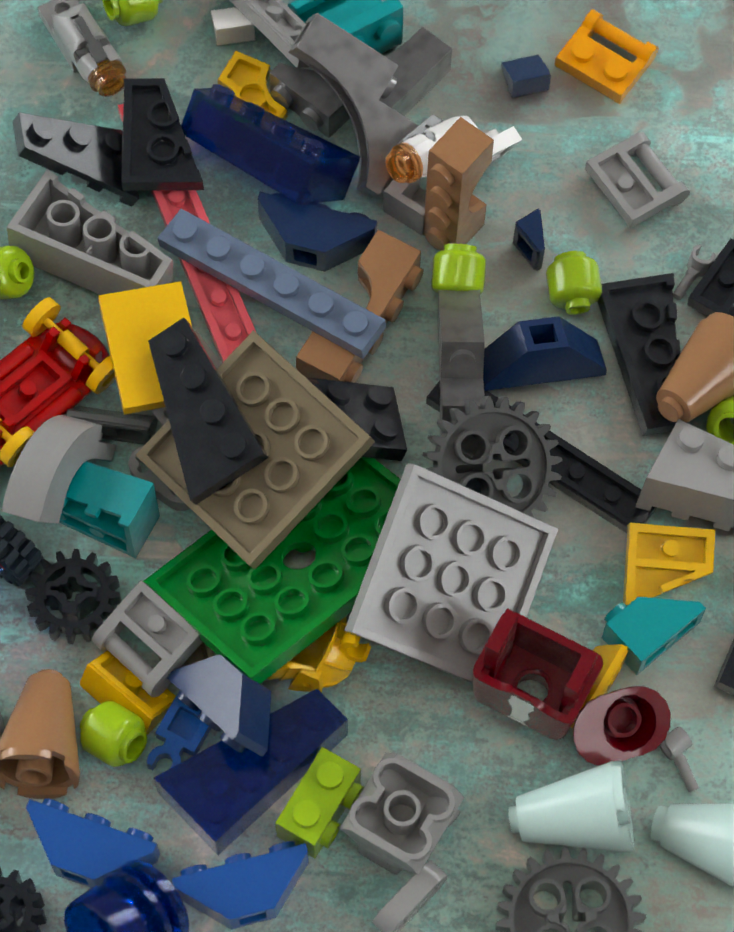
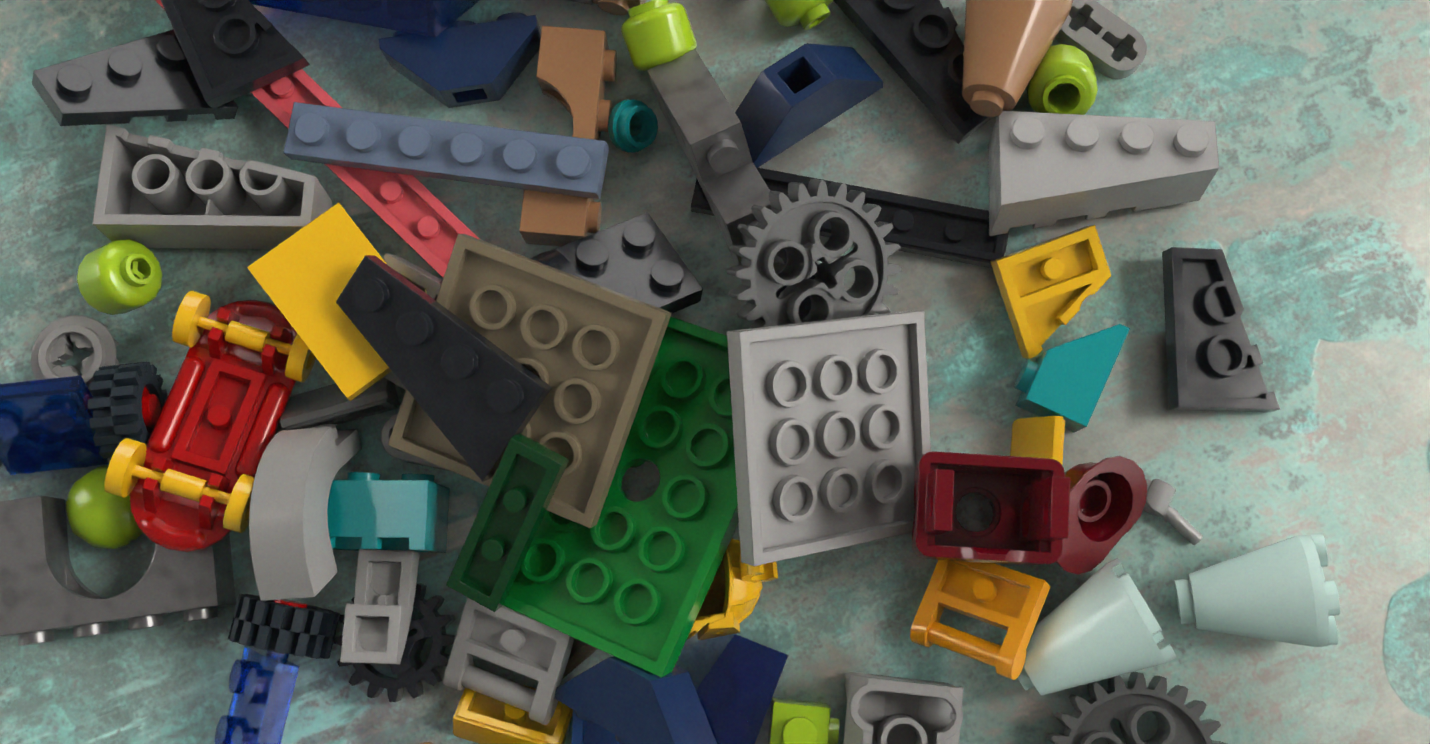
camera: 20 degrees left, 15 degrees up
none -> light grey slope [340,549,420,665]
none -> dark green plate [446,433,569,612]
none -> teal plate [608,99,658,153]
none -> light orange plate [910,560,1050,680]

